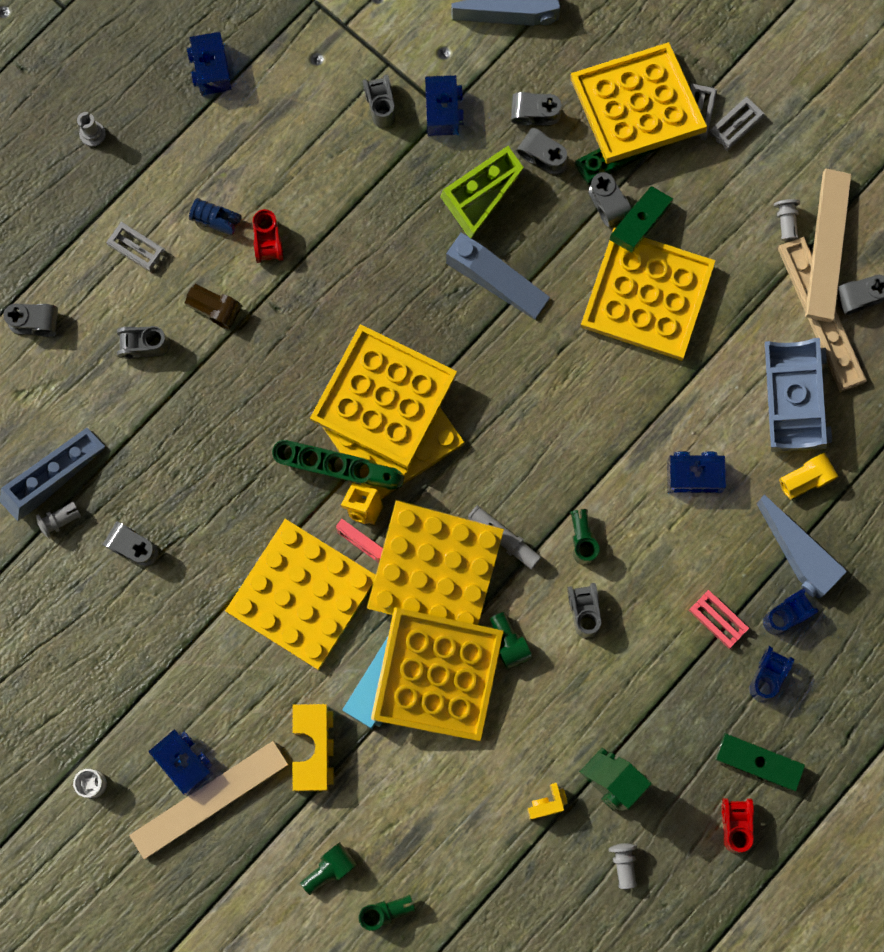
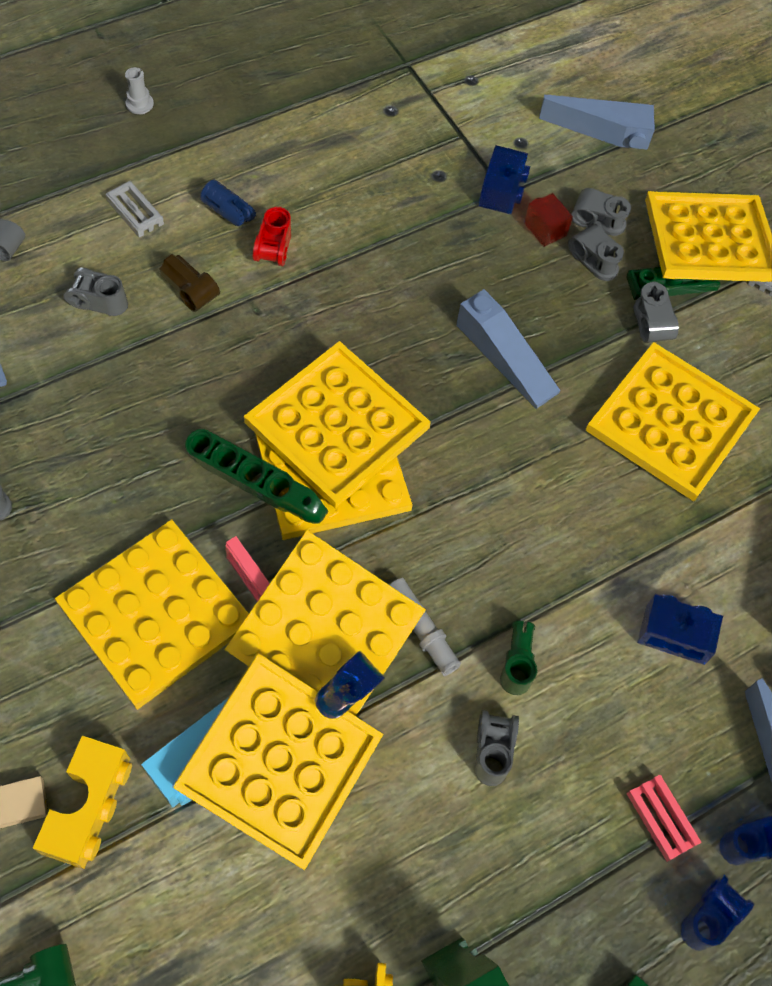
camera: 10 degrees right, 15 degrees down
clear blue brick [187,32,232,96] -> none
yellow brick [341,482,383,524] -> none
dark grey piece [362,74,395,128] -> none
lime wedge [440,146,523,238] -> none
dark green pin [490,612,533,670] -> none
dark green tile [609,186,674,253] -> none
none -> clear blue piece [315,650,385,719]
none -> clear red brick [524,193,573,247]

